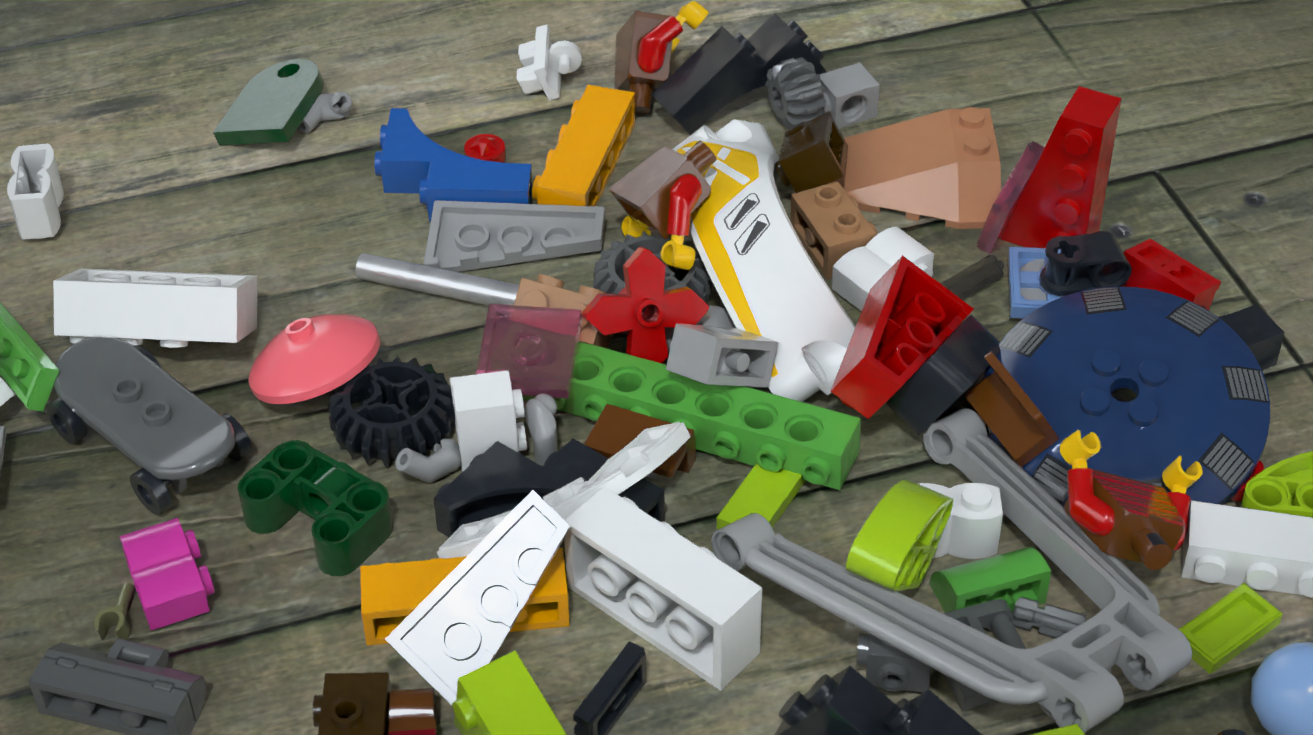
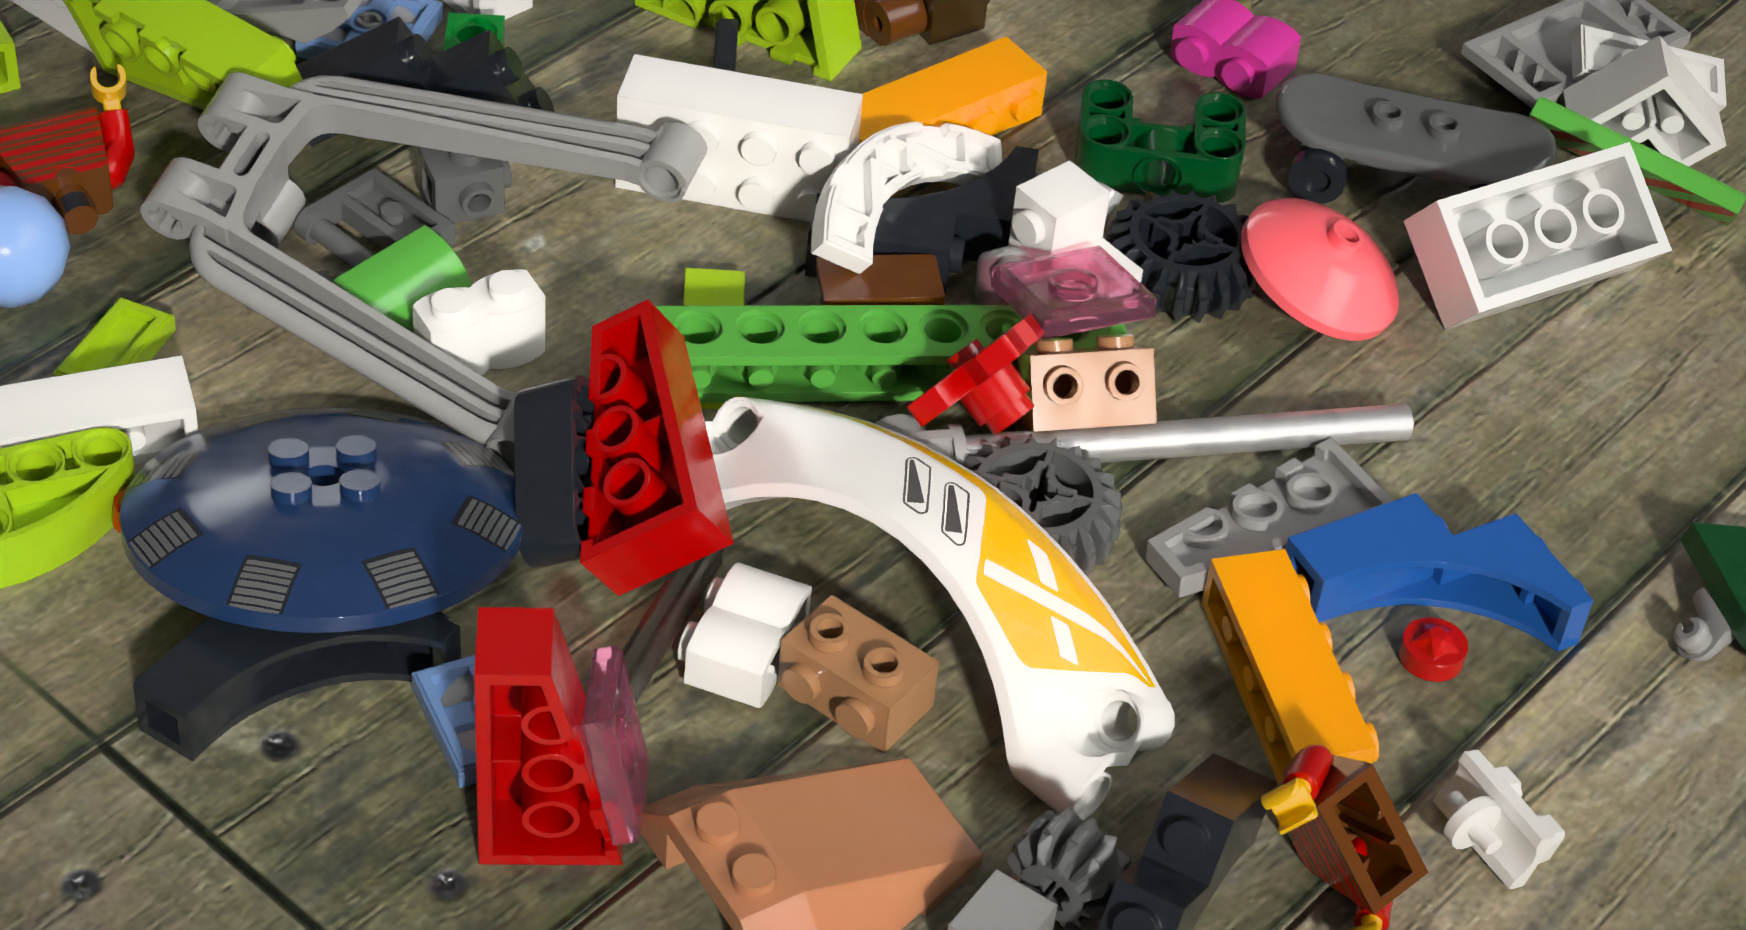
camera: 145 degrees right, 0 degrees up
wing [385,490,570,706] -> none
torso [609,141,717,270] -> none
light grey brick [666,323,779,387] -> none
dark brown brick [776,111,848,193] -> none
lime beam [846,479,954,591] -> none
reddish brown panel [964,351,1059,467] -> none
black piece [1039,231,1132,296] -> none
torso [1060,430,1202,570] -> none
red hinge [1120,238,1221,311] -> none

